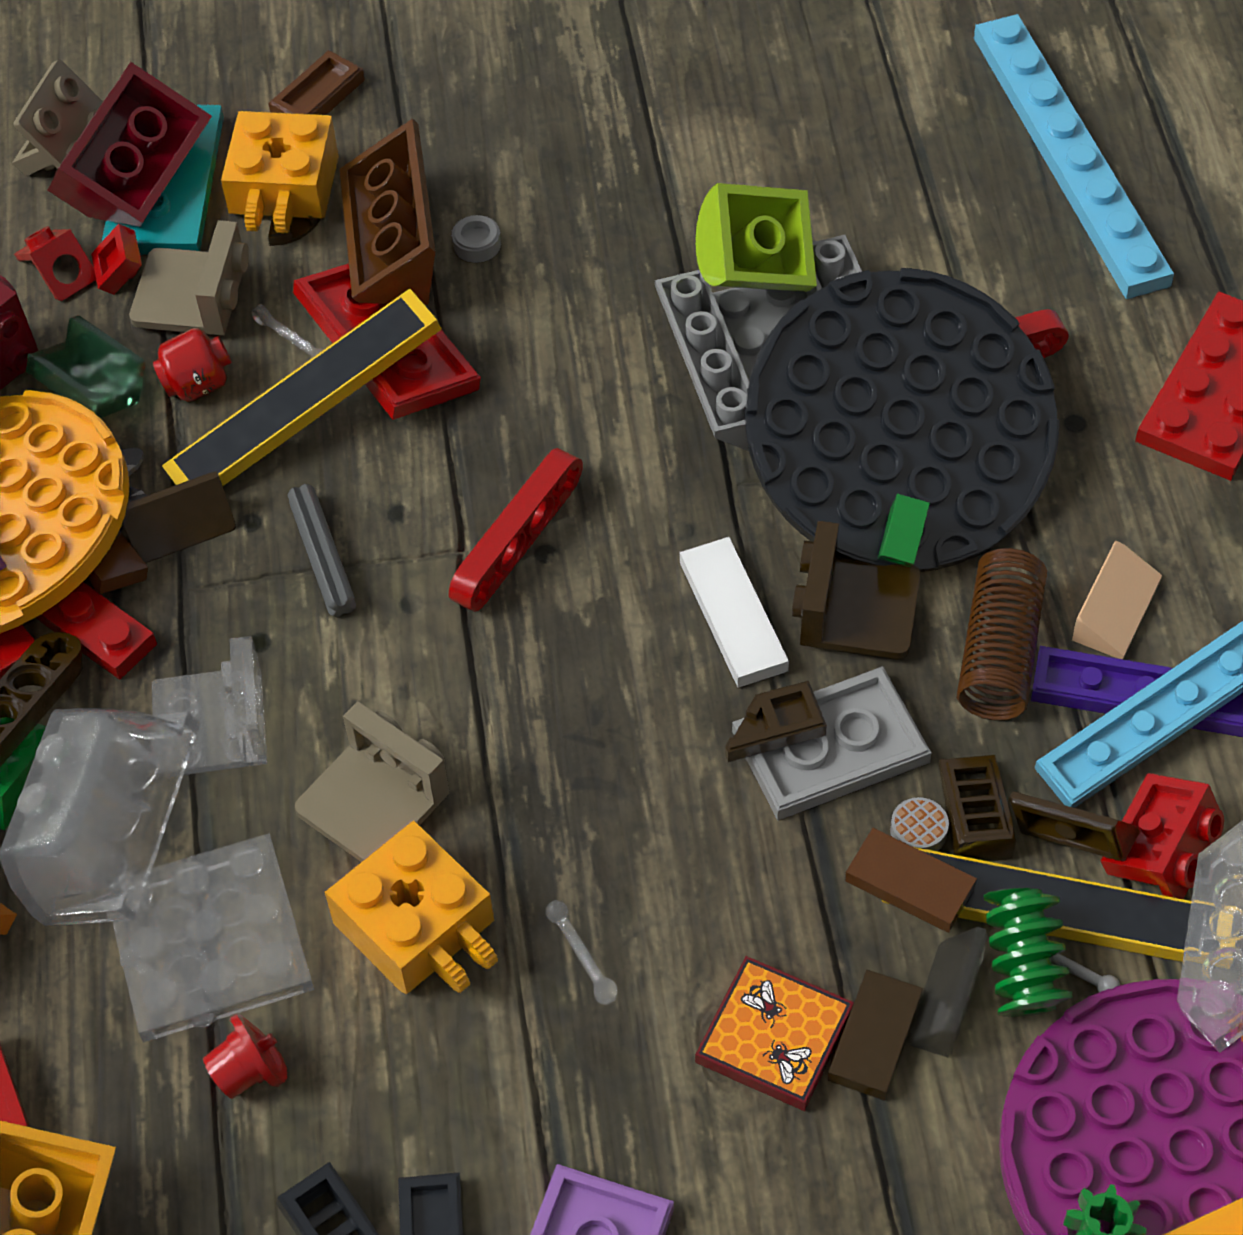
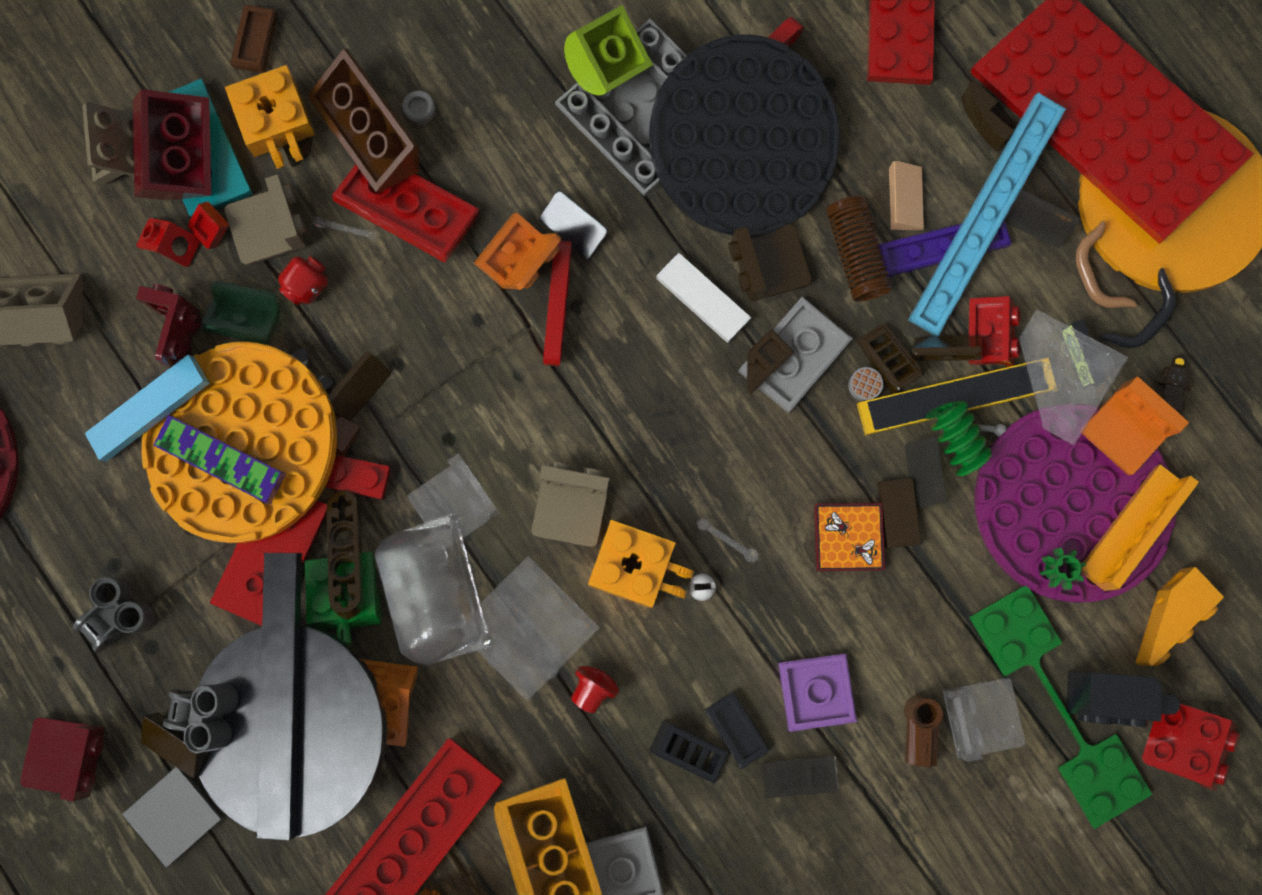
camera: 35 degrees left, 25 degrees up
black tile [162,289,441,486] -> none
dark grey axle [287,484,356,617] -> none
reddish brown tile [845,828,977,933] -> none
green piece [878,494,929,567] -> none
none -> orange bracket [474,212,561,290]
none -> slope [539,190,609,261]
none -> white hinge [689,574,716,601]

